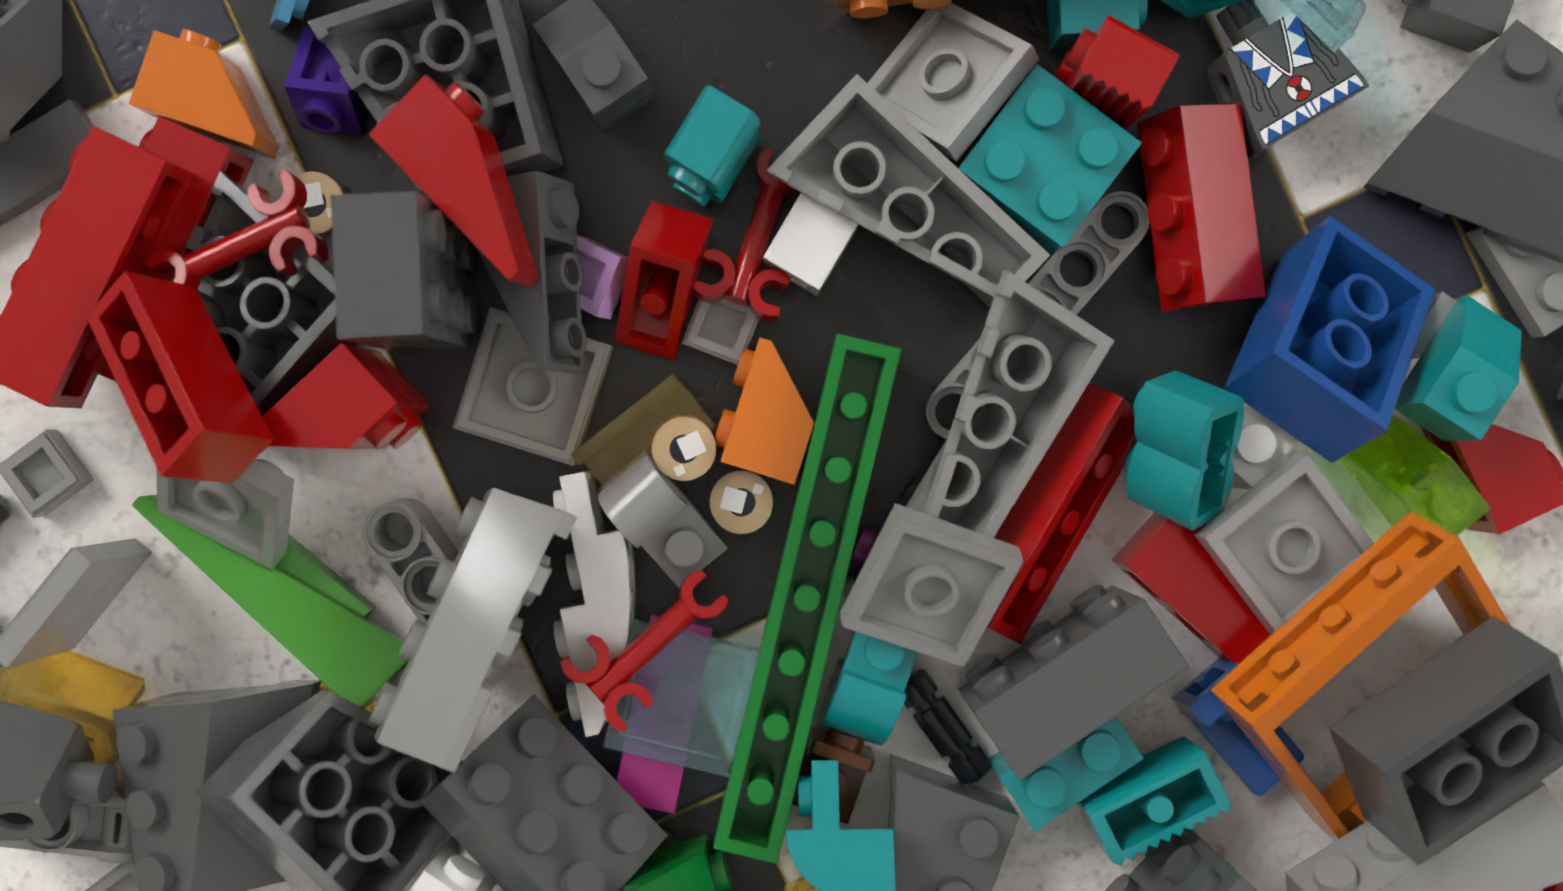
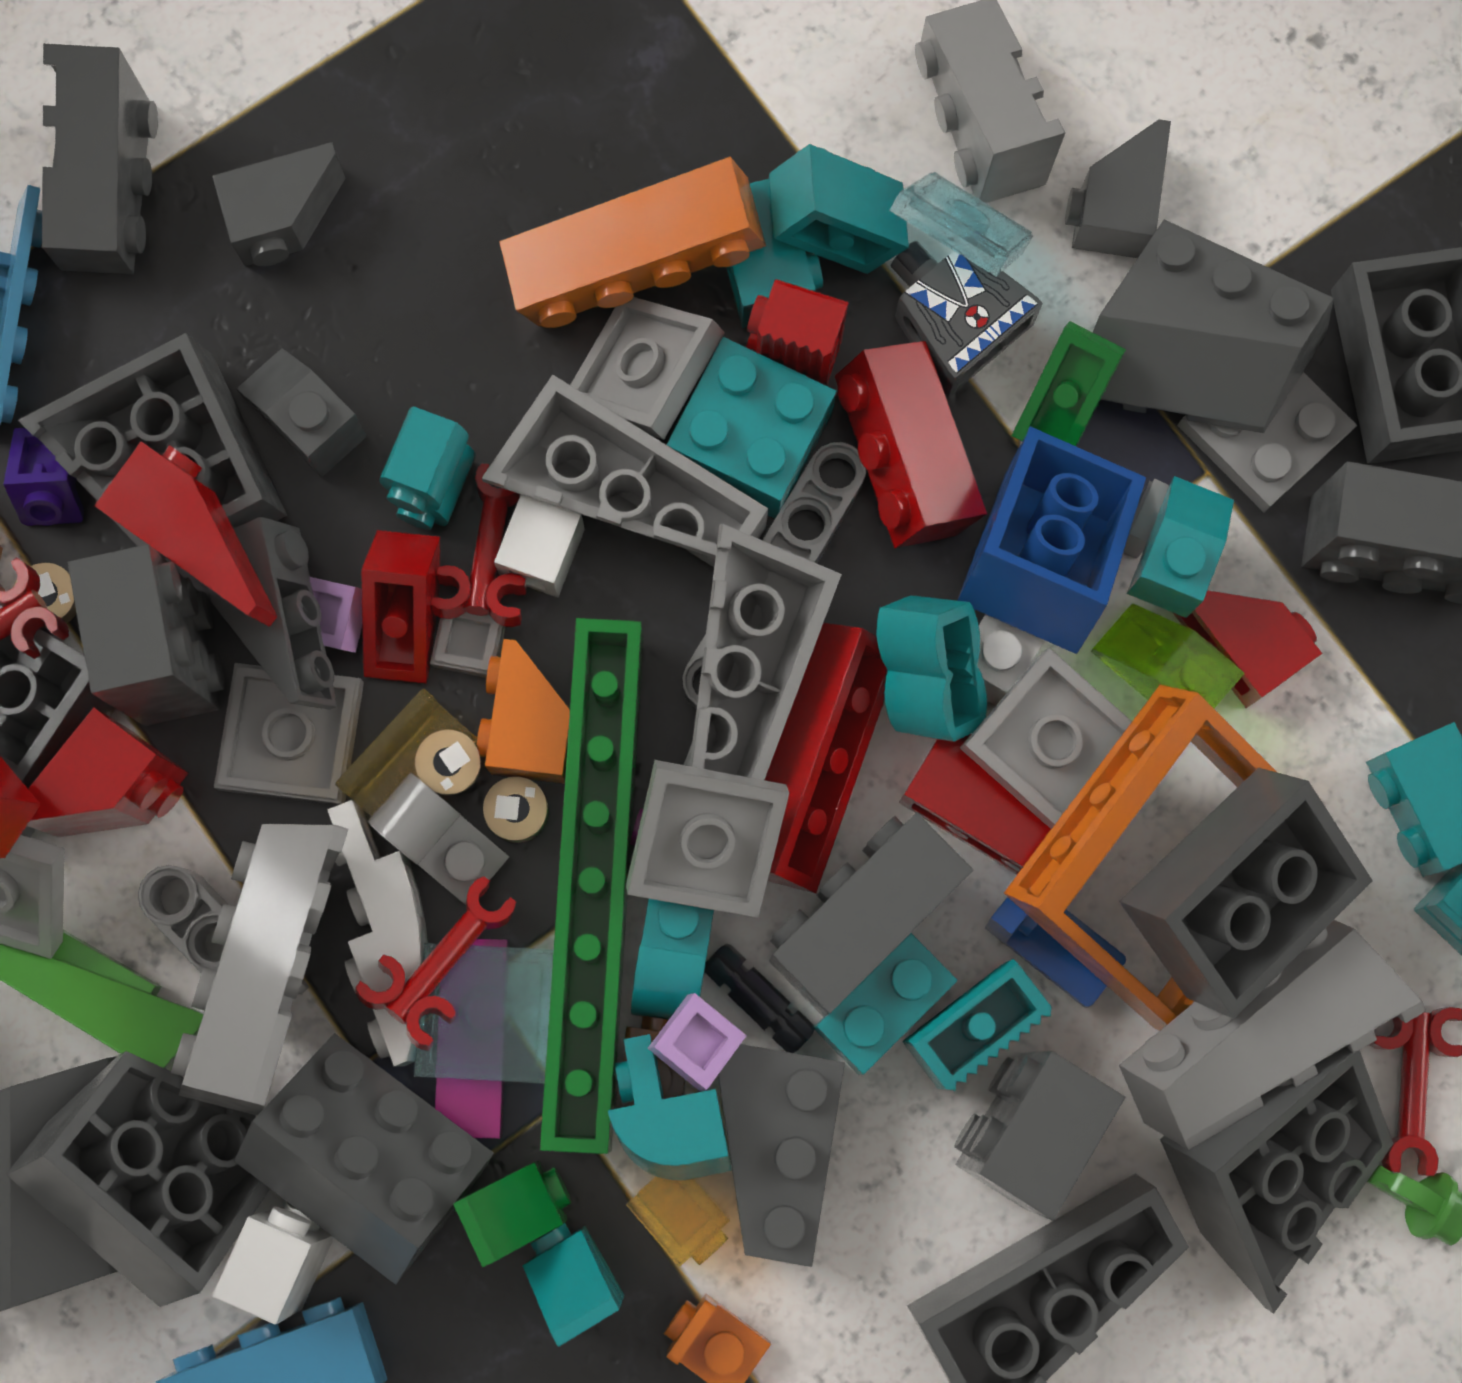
camera: 10 degrees left, 10 degrees down
none -> lavender plate [647,993,747,1091]
none -> green plate [1011,321,1126,447]

